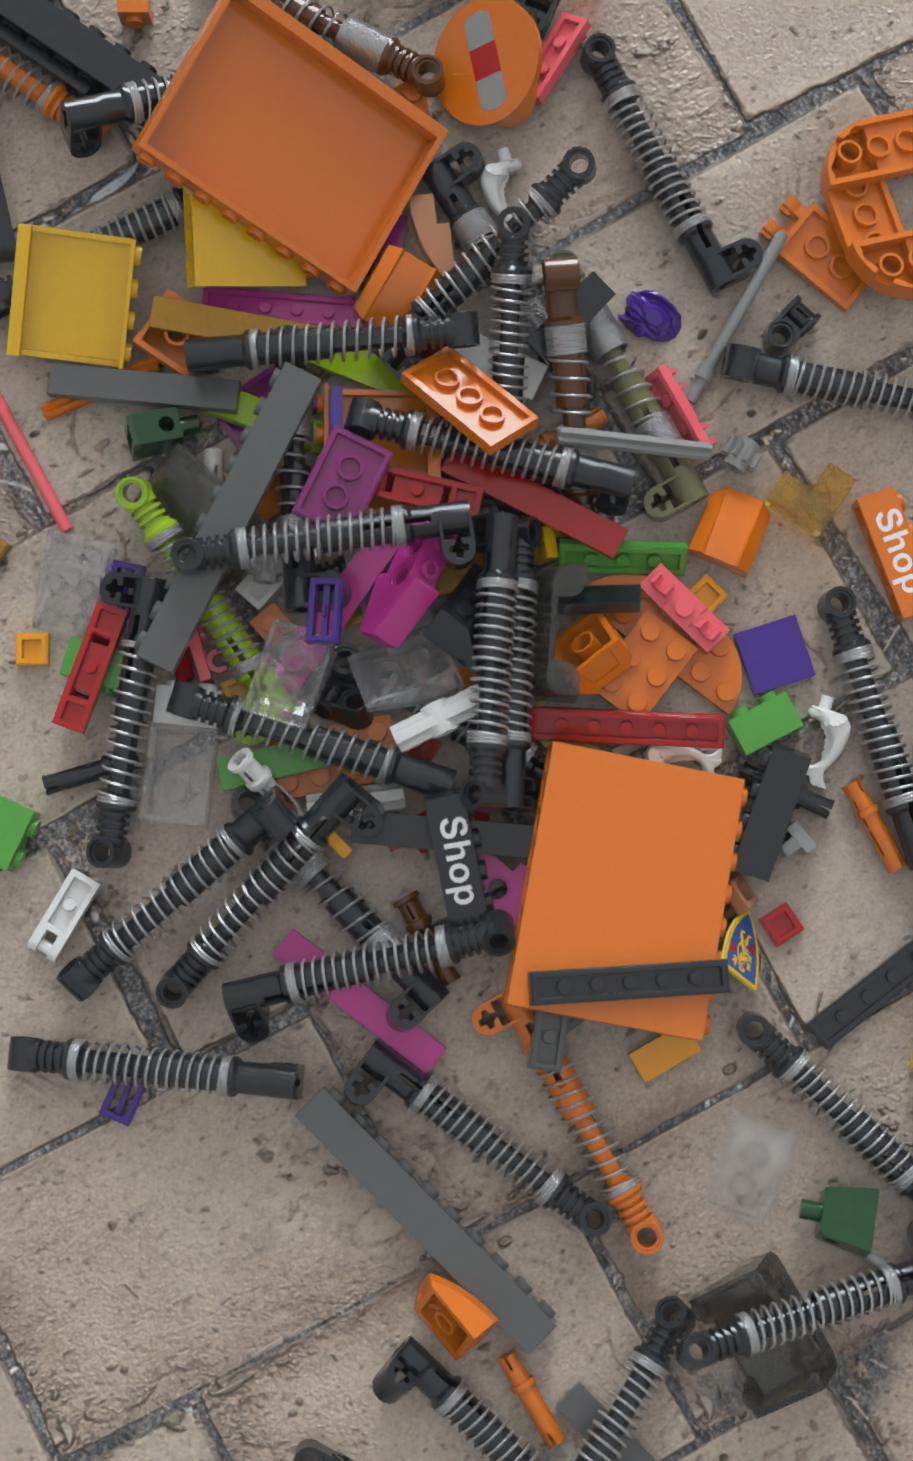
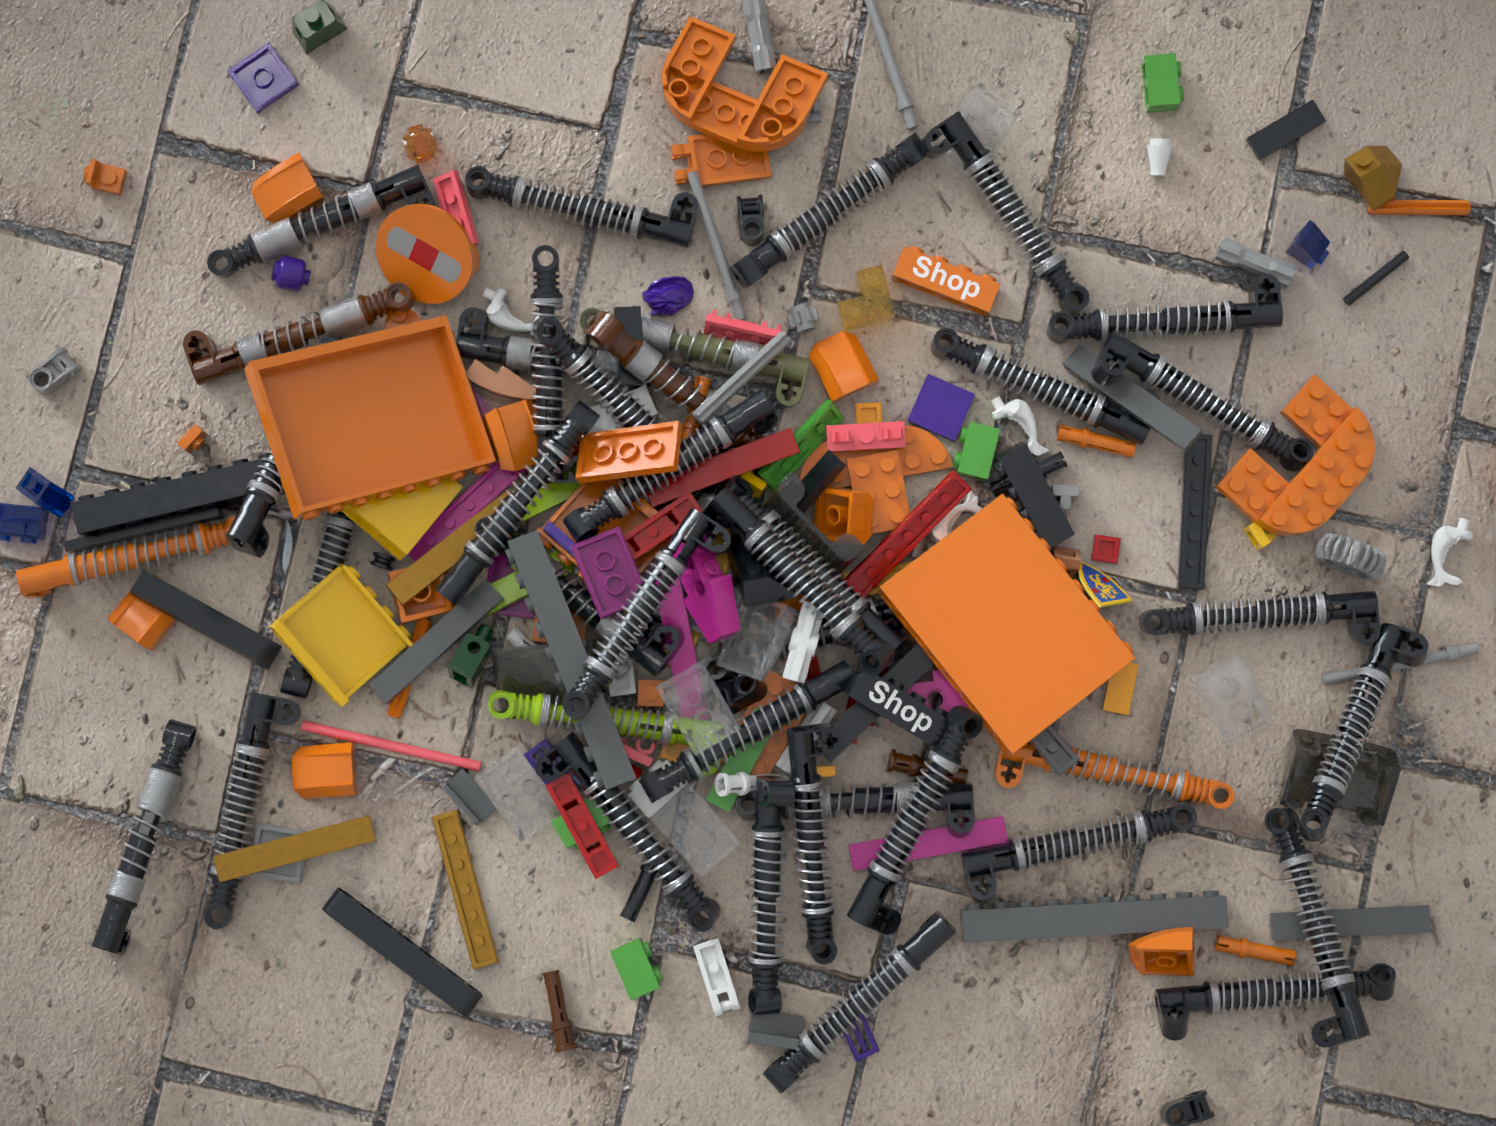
camera: 50 degrees left, 0 degrees up
light orange tile [16,633,50,667] -> none
dark purple tile [305,577,345,645] -> none
black tile [528,959,730,1006] -> none
dark green torso [798,1187,880,1257] -> none
none -> black bush [370,552,396,571]
none -> dark grey panel [441,769,499,825]
none -> dark grey panel [748,1013,804,1050]

